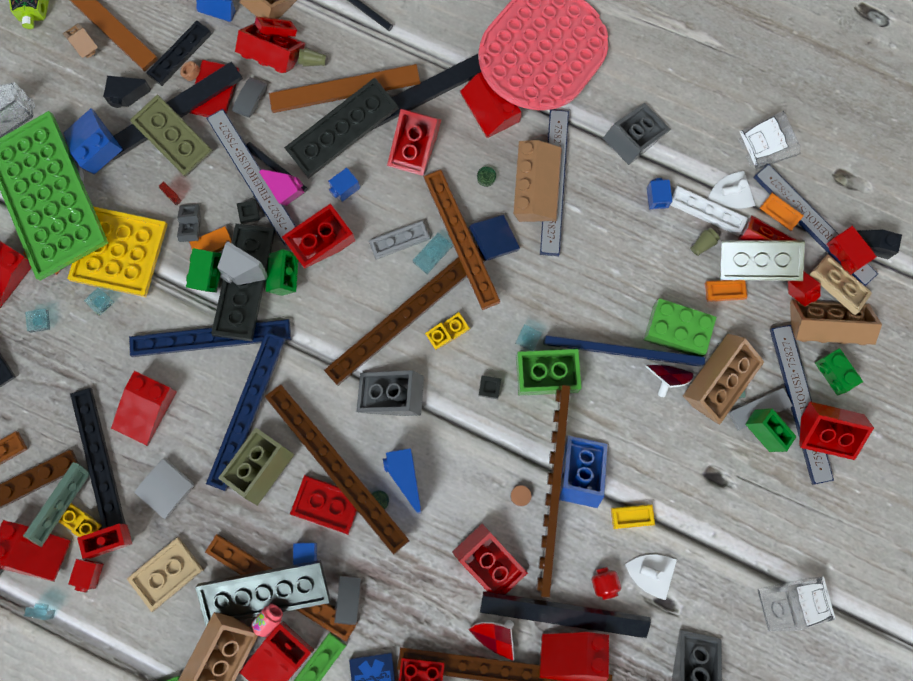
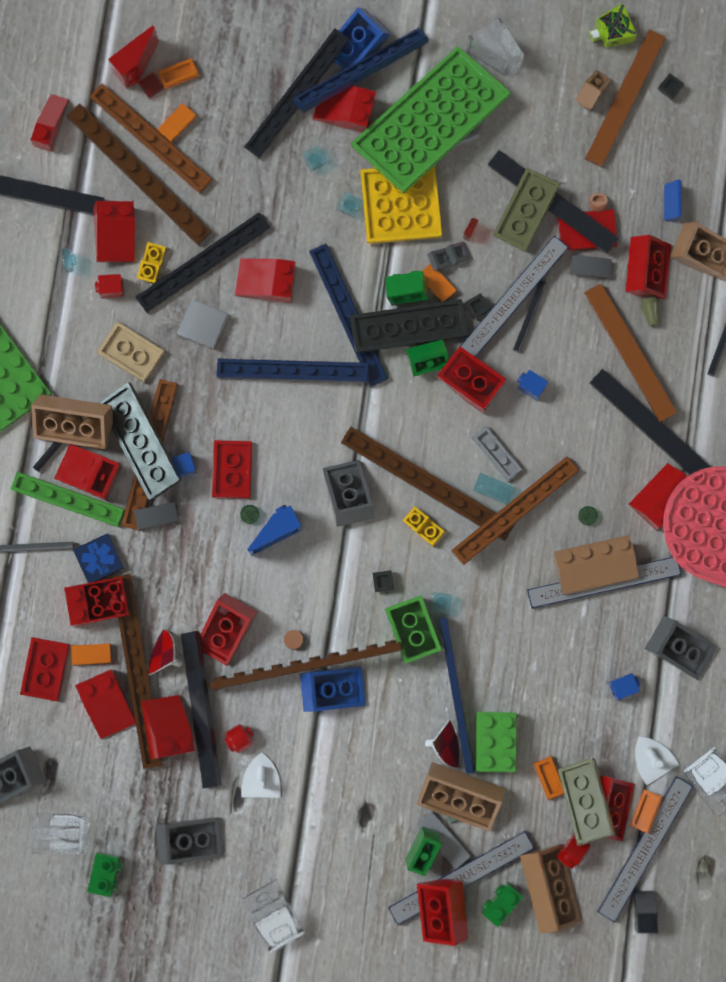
camera: 75 degrees right, 5 degrees up
sand green plate [23,462,90,547] -> none
blue slope [63,108,123,174] -> none
red brick [77,524,133,559] -> none
black slope [103,76,151,108] -> none
black tile [146,20,212,86] -> none
light grey slope [218,241,268,285] -> none
olive slope [219,427,295,506] -> none
coral brick [252,604,283,637] -> none
red plate [255,16,297,37] -> none
dark pink slope [259,170,304,206] -> none
reddish brown plate [265,384,410,555] -> none
pearl dark grey plate [284,78,399,179] -> none
red slope [387,109,442,176] -> none
dark blue tile [469,215,520,261] -> none
yellow tile [611,504,655,529] -> none
white tile [671,186,748,236] -> none
olive cone [690,228,720,256] -> none
tan tile [810,254,872,315] -> none
red brick [827,225,877,275] -> none

